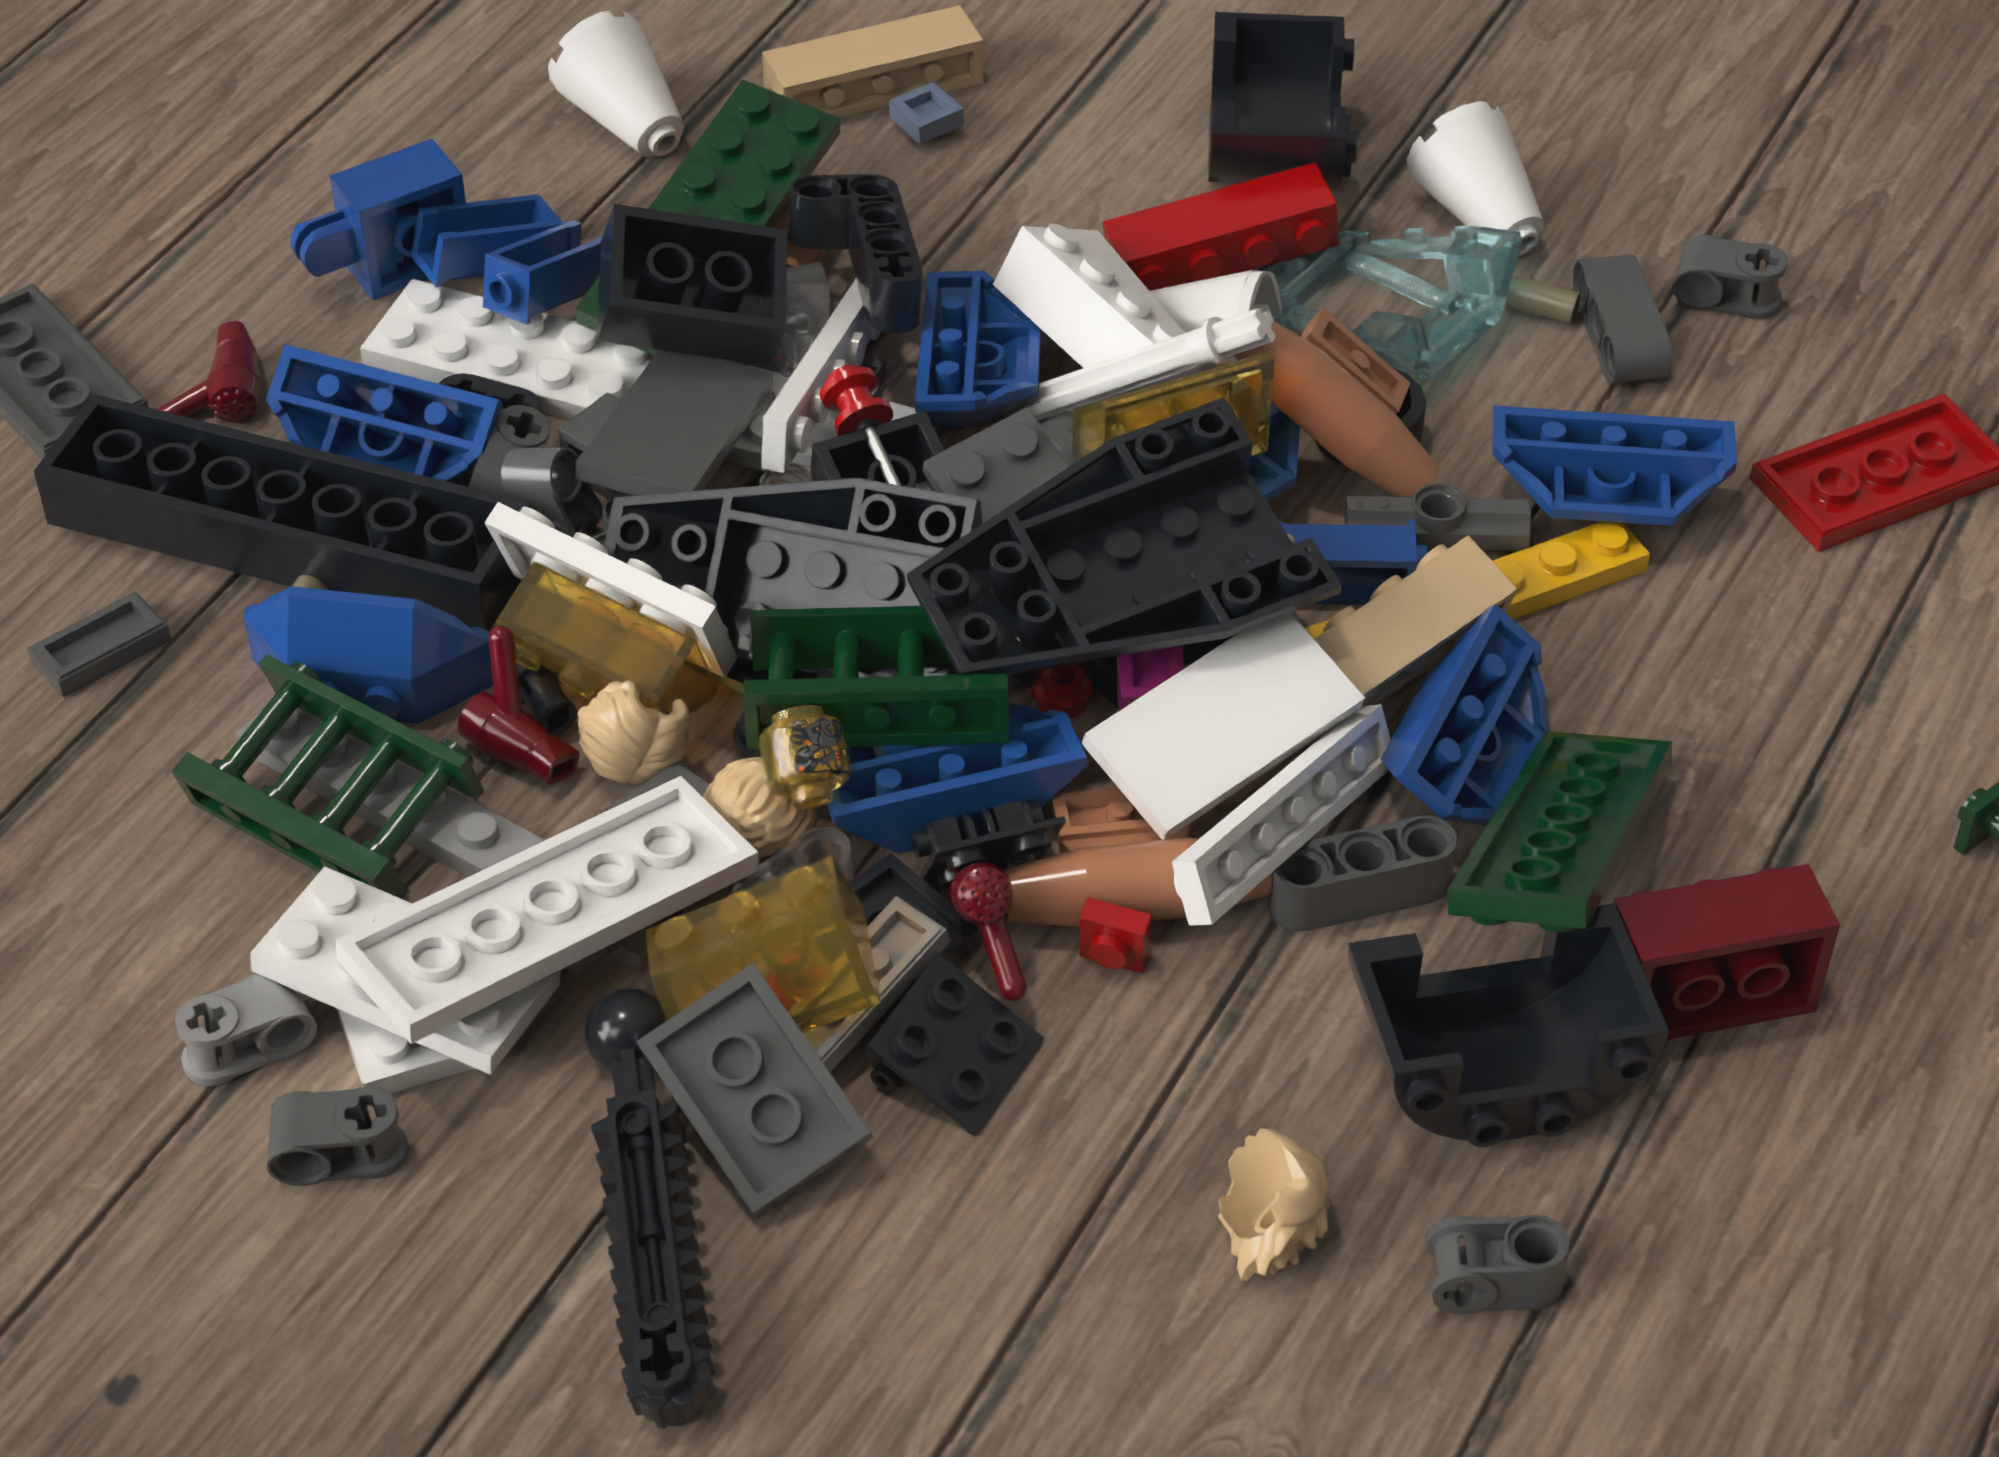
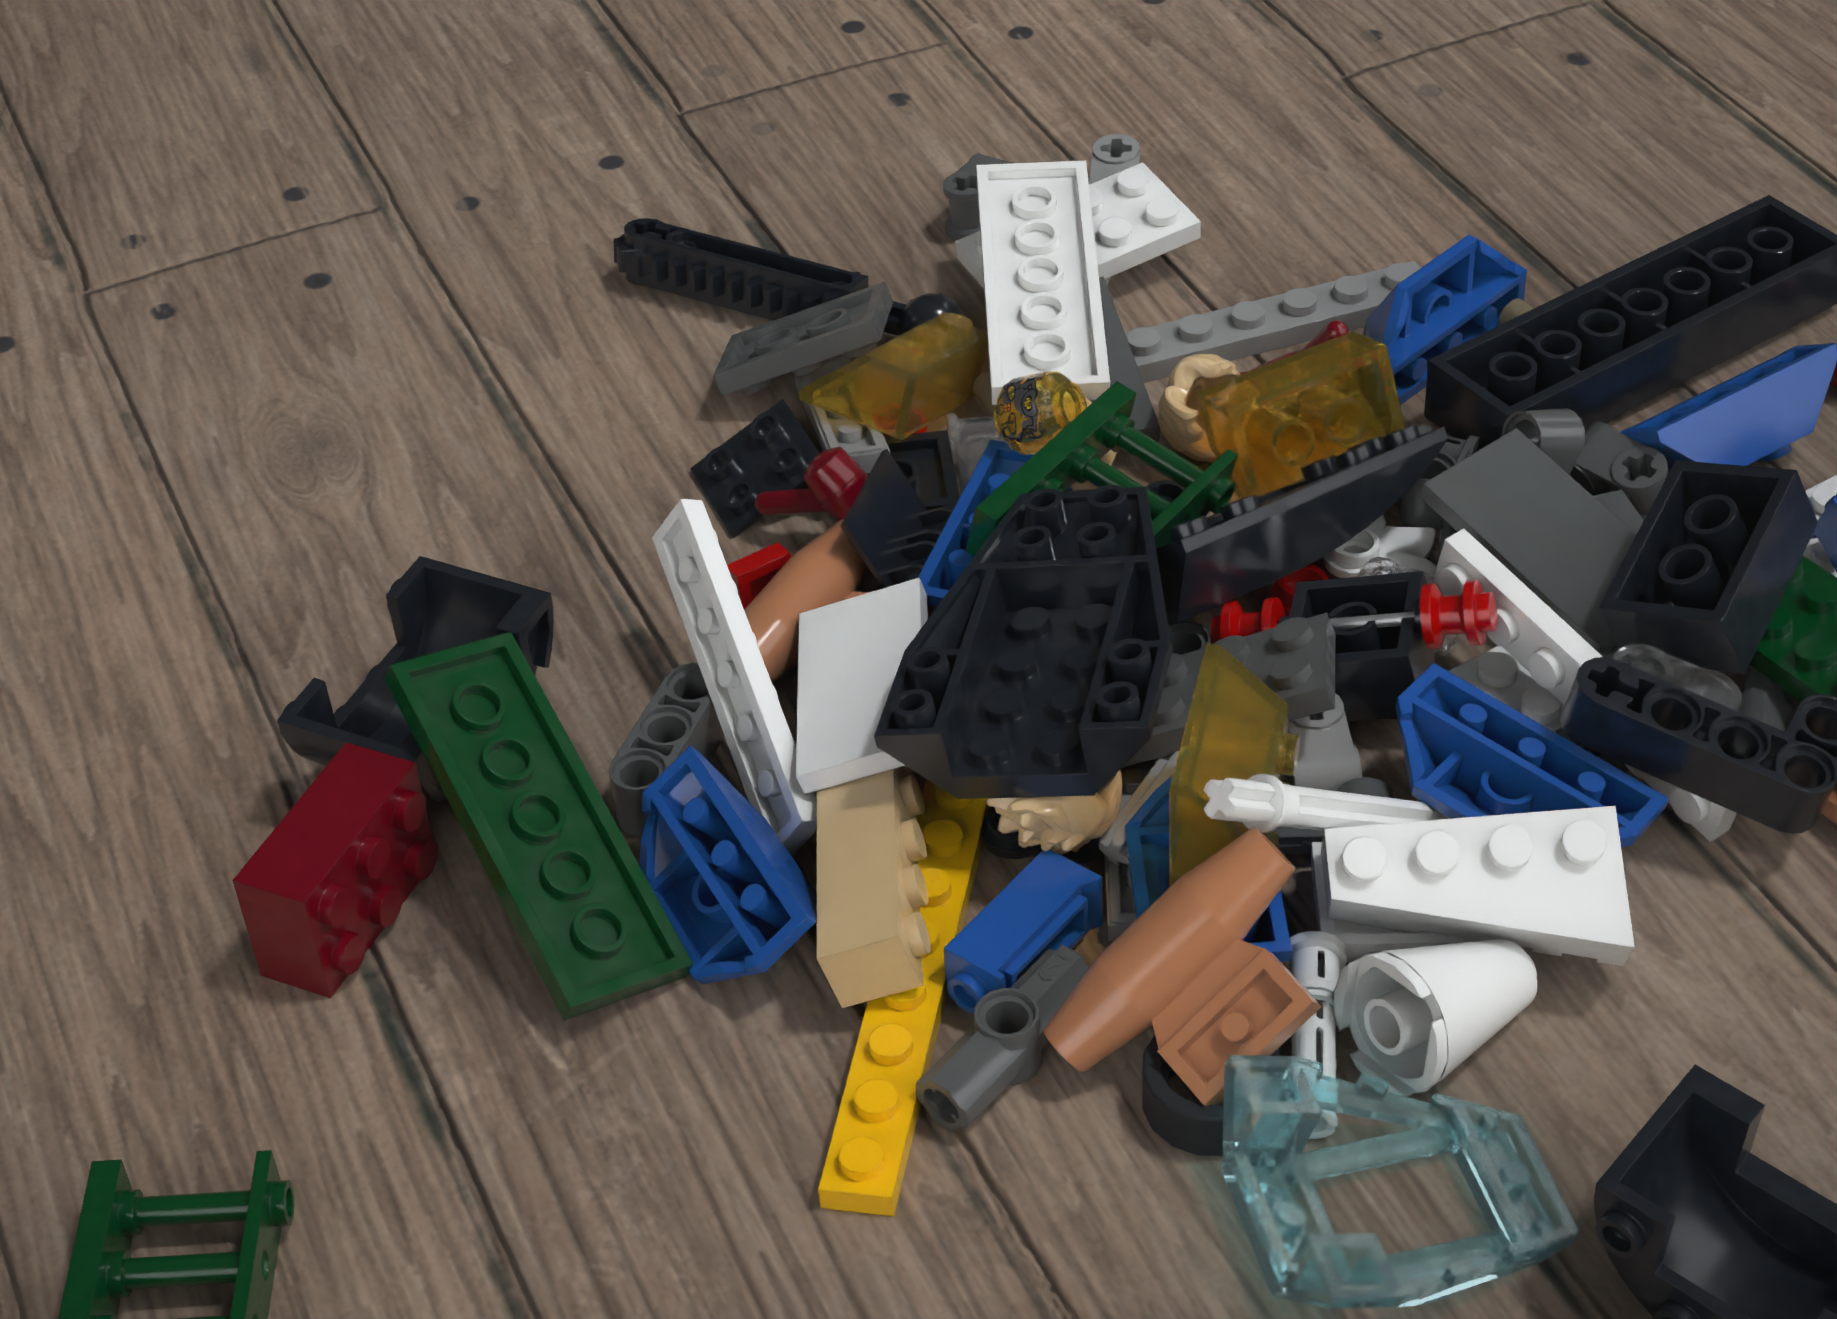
camera: 130 degrees right, 5 degrees down
dark grey tile [27,591,171,697] -> none
dark green fence [171,654,484,899] -> none
white plate [485,502,738,678] -> none
red brick [1102,162,1340,291] -> none
tan hair [1218,1128,1330,1281] -> none
dark grey piece [1426,1215,1570,1314] -> none
blue wedge [1492,405,1737,526] -> none

